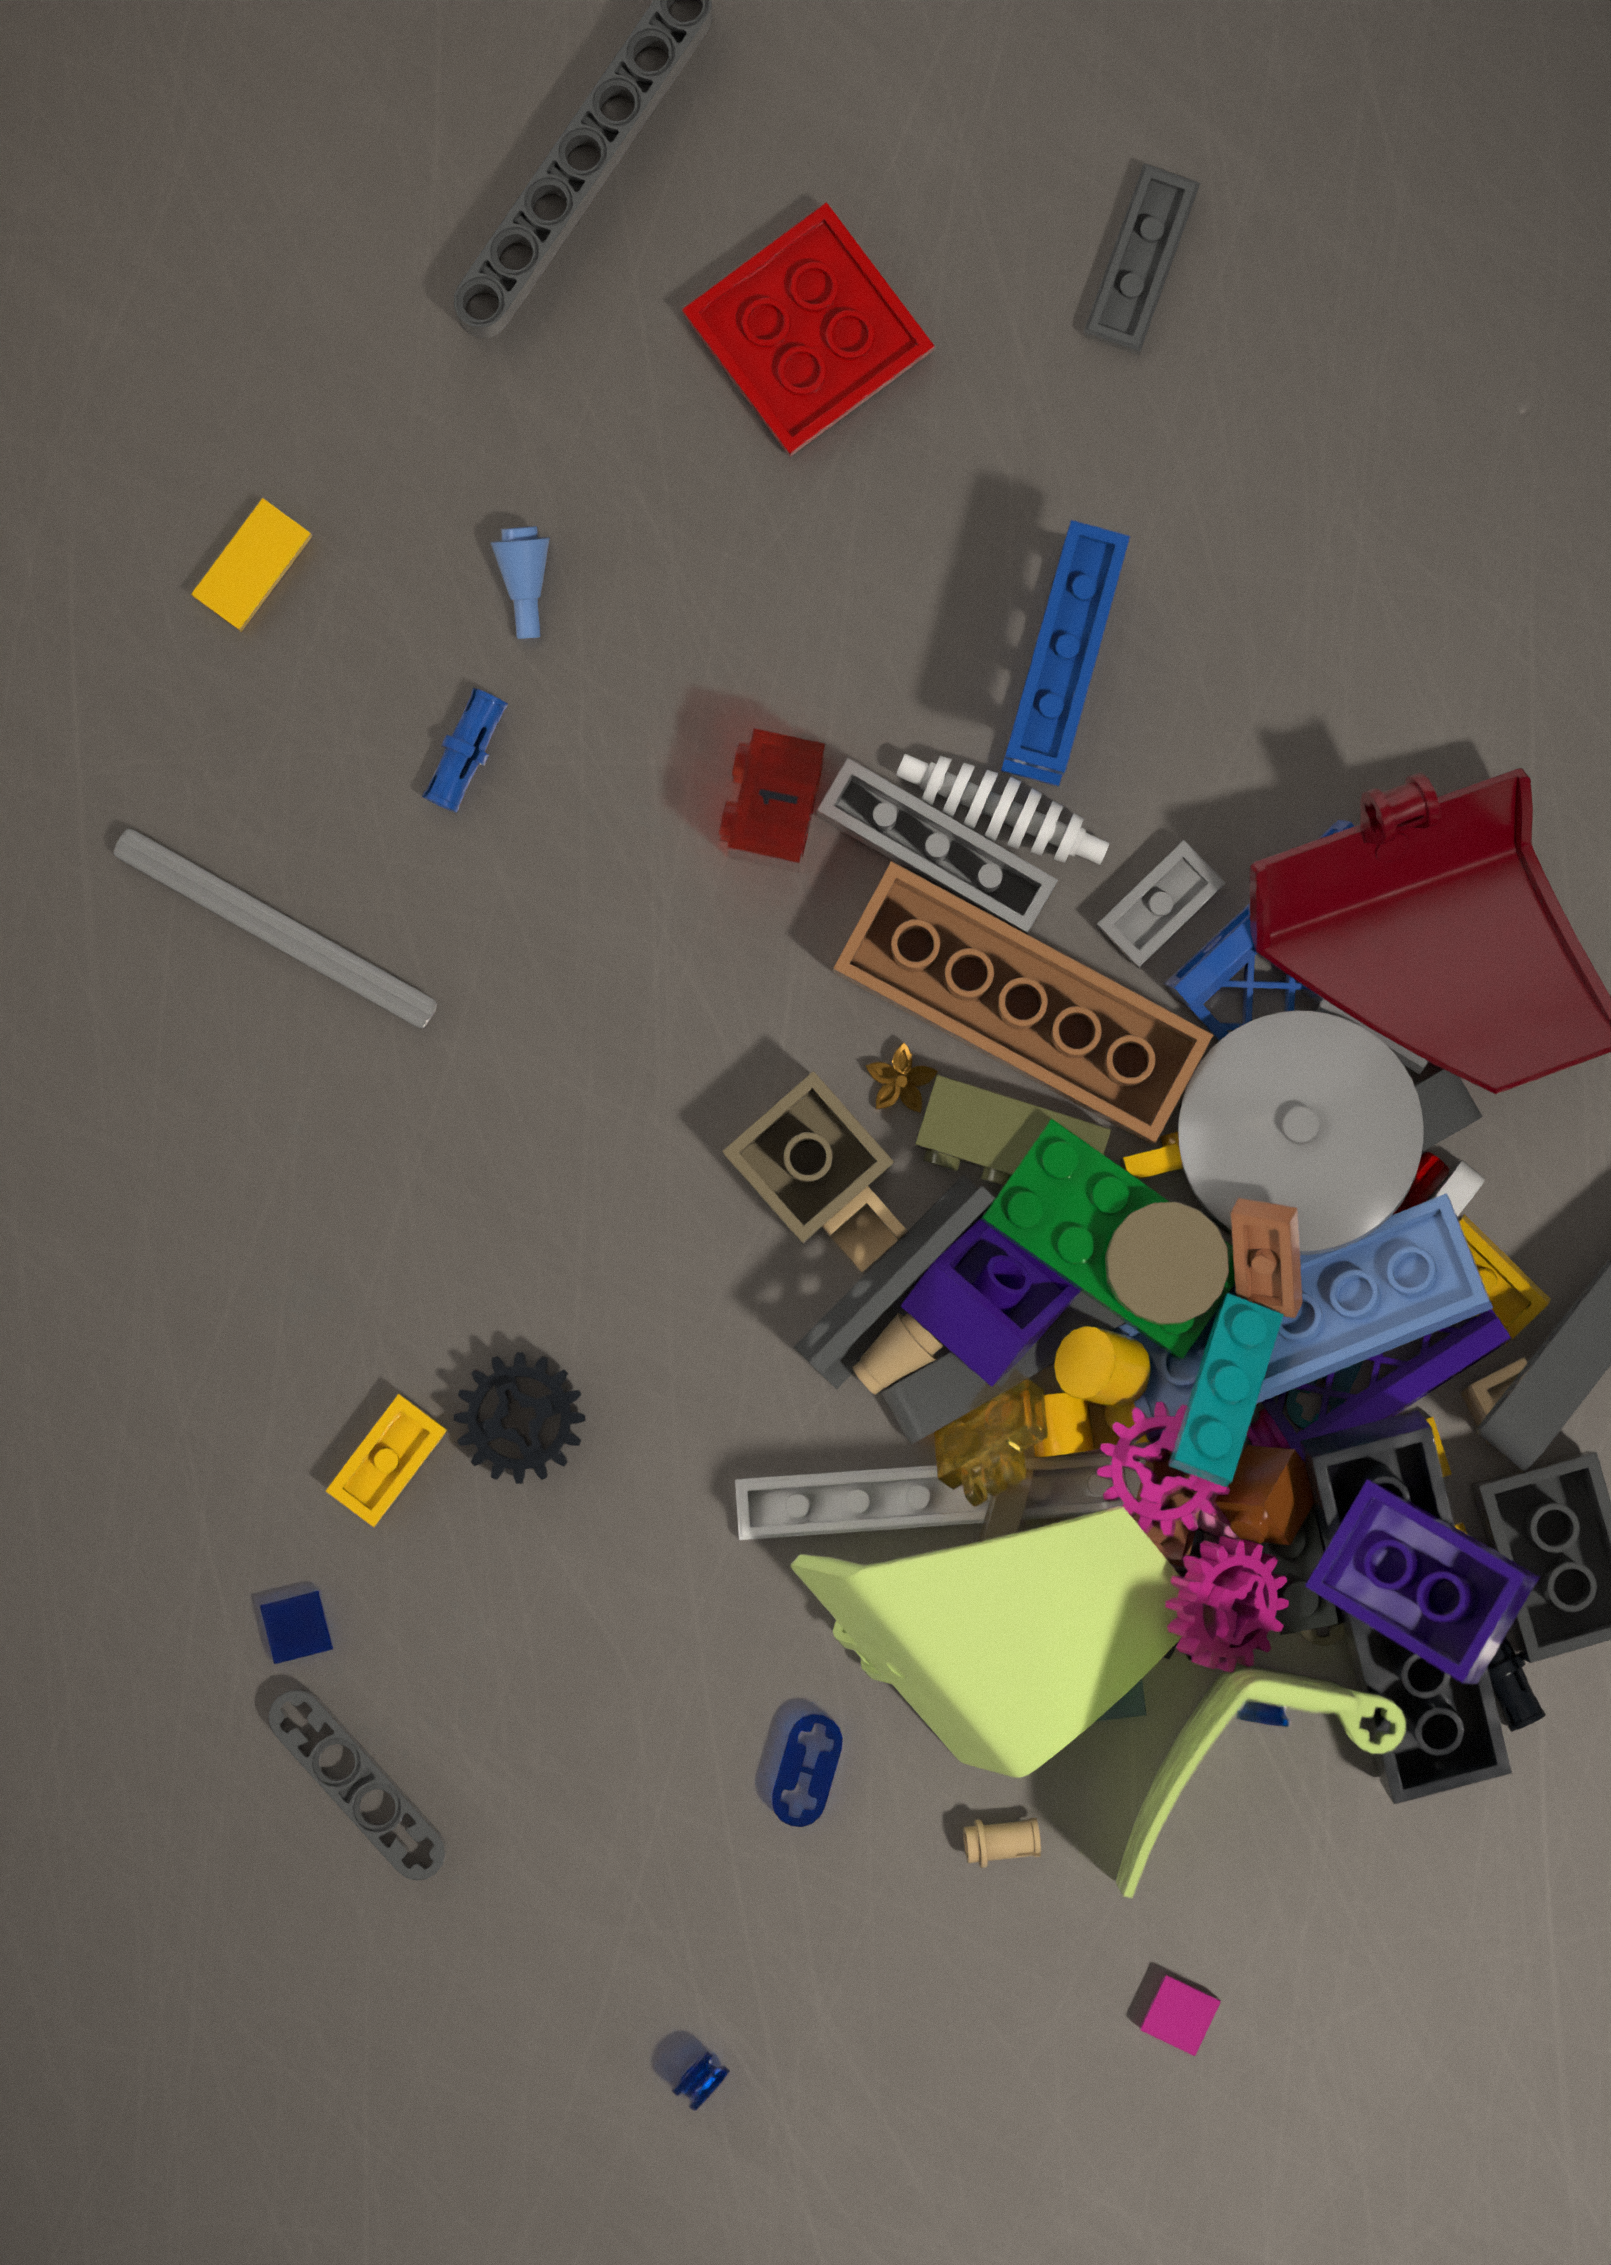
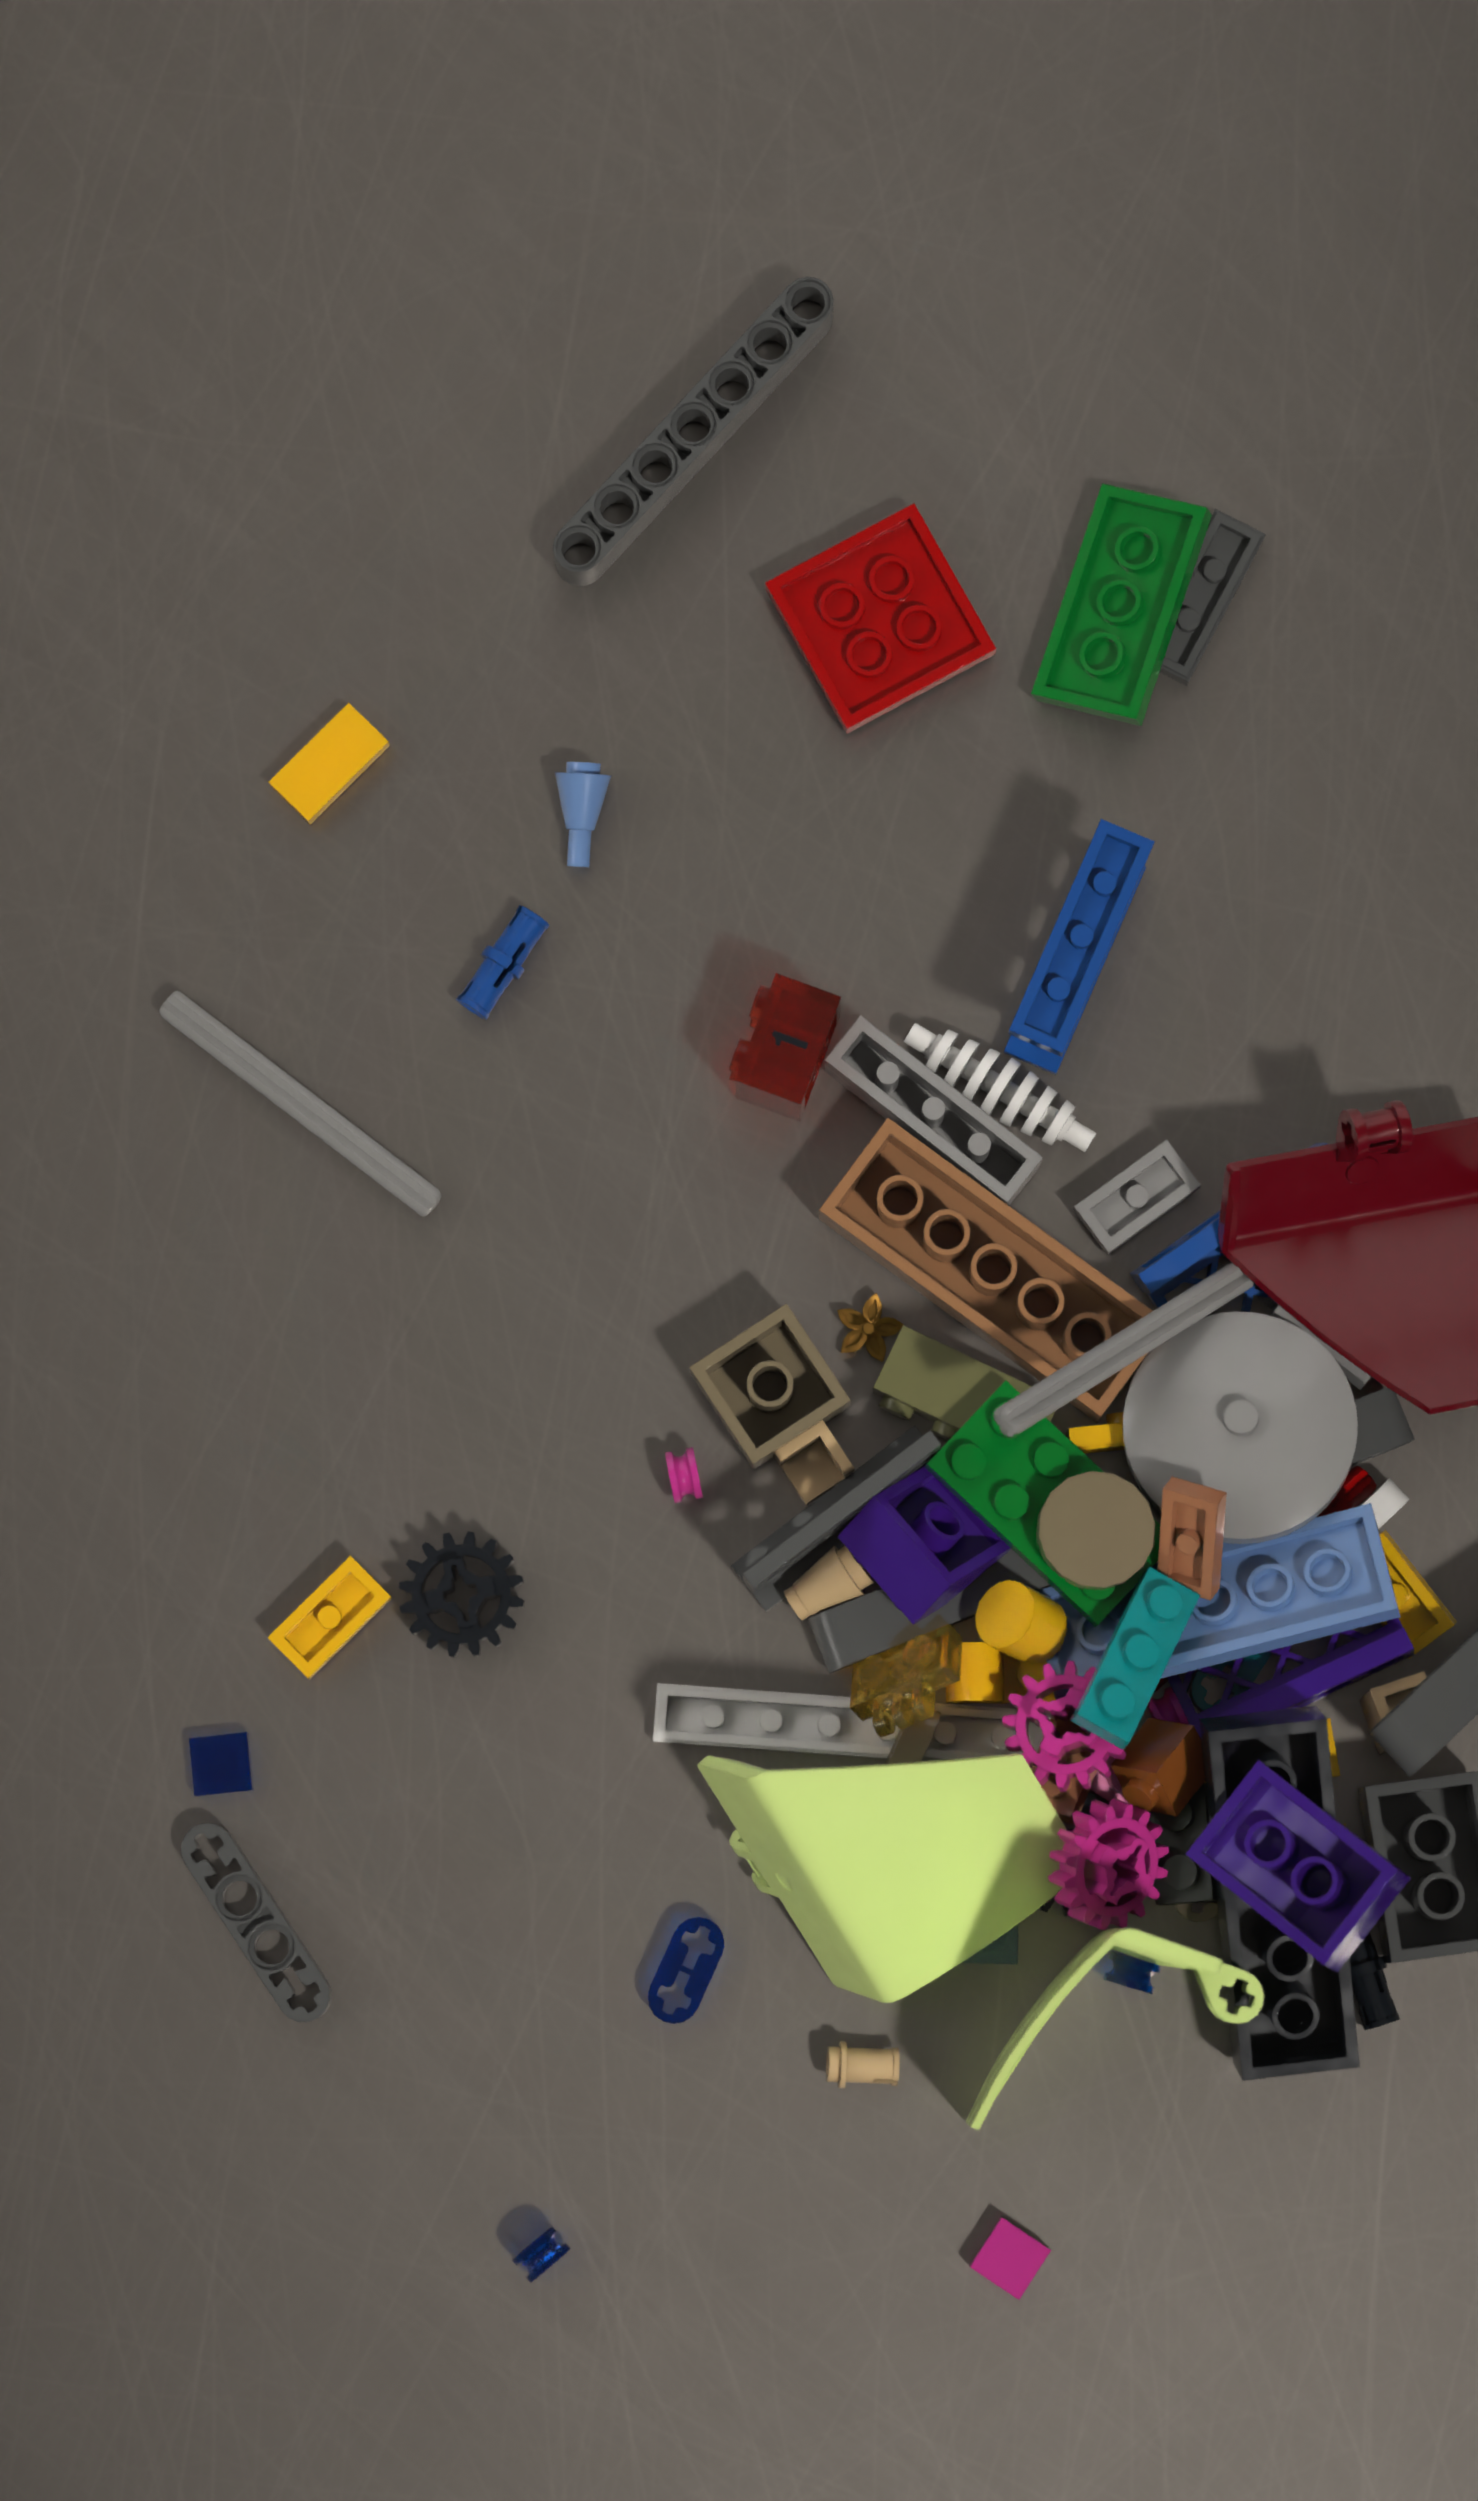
camera: 10 degrees right, 5 degrees down
none -> dark pink bush [665,1447,703,1503]
none -> light grey axle [994,1263,1254,1437]
none -> green plate [1031,483,1212,726]

